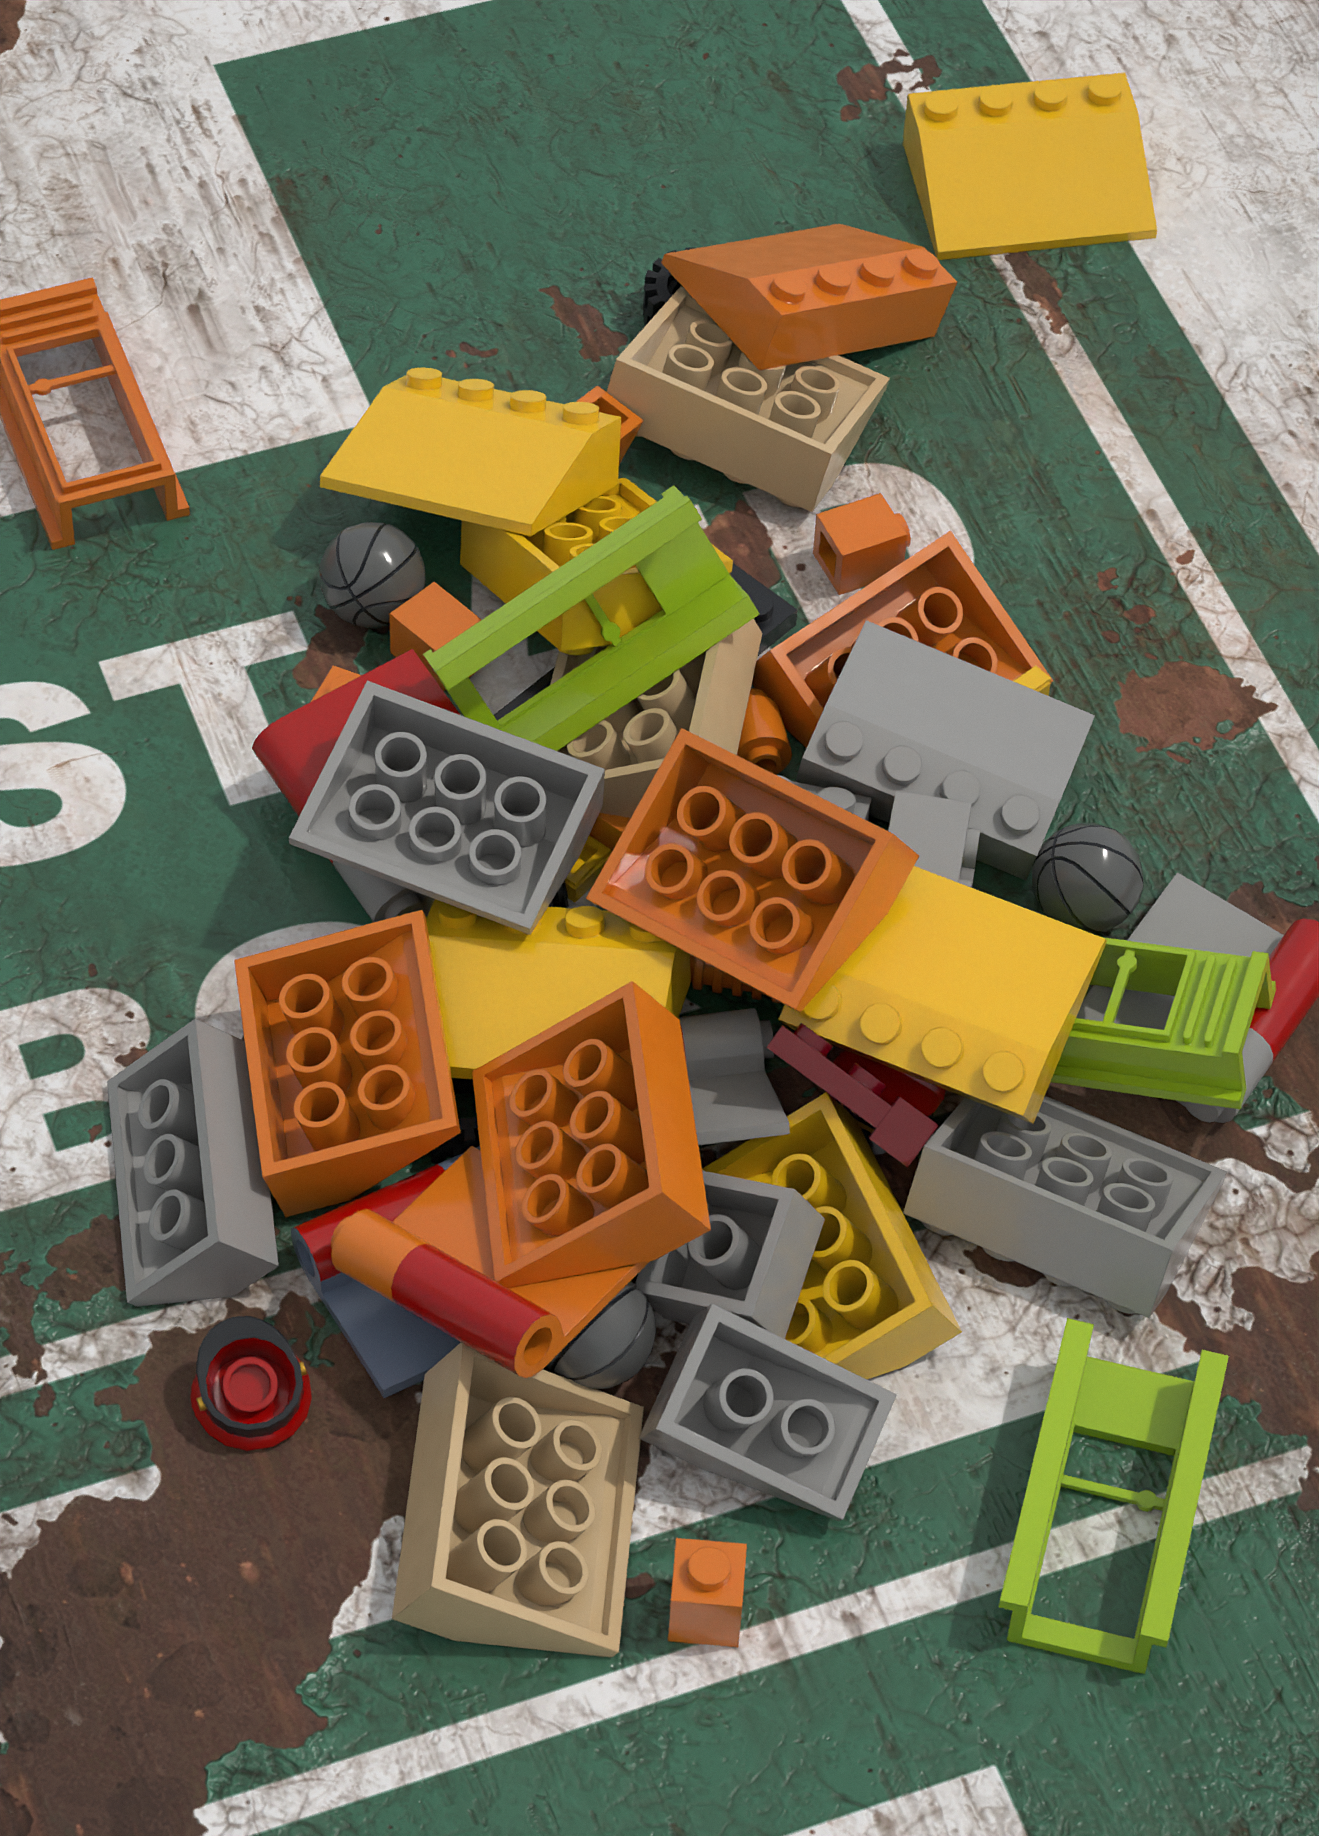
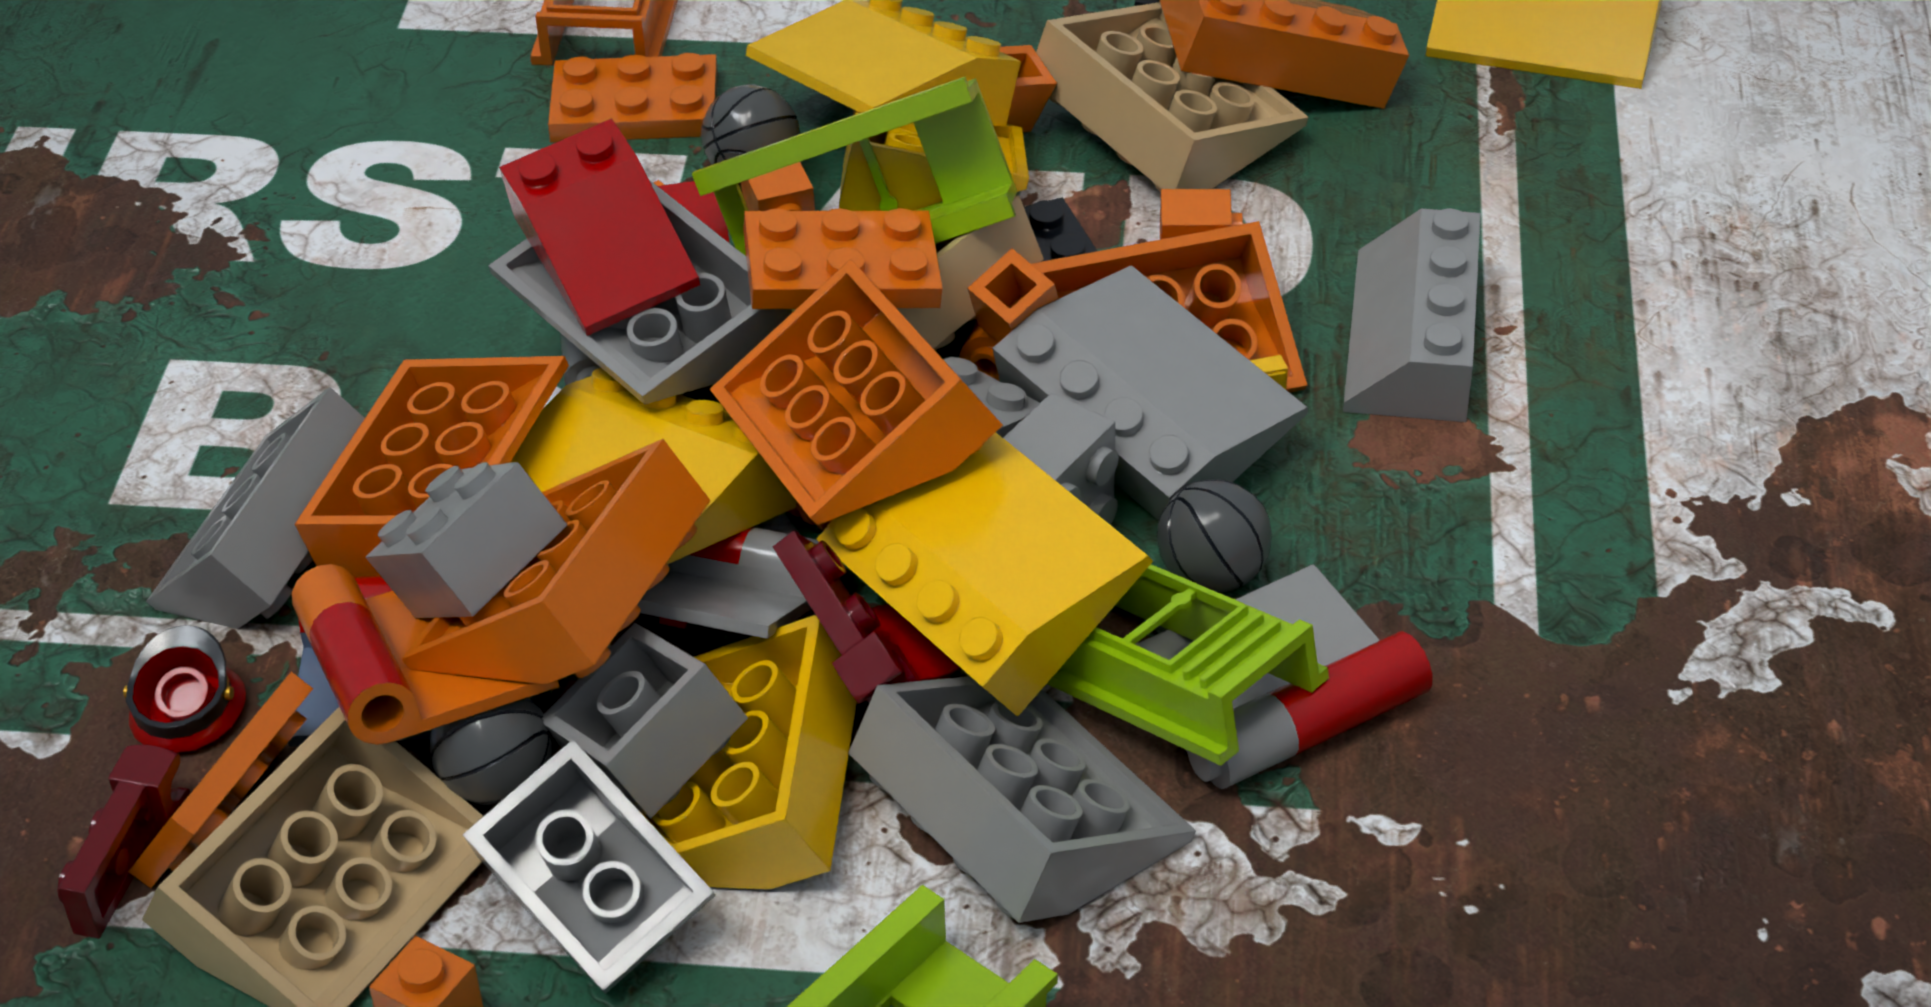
camera: 30 degrees right, 10 degrees down
none -> dark red plate [57,745,190,939]
none -> orange plate [128,672,313,889]
none -> light grey brick [366,462,567,618]
none -> red slope [499,118,701,336]
none -> orange plate [548,53,718,142]
none -> orange plate [743,208,943,309]
none -> orange brick [967,248,1058,343]
none -> light grey slope [1343,208,1481,422]

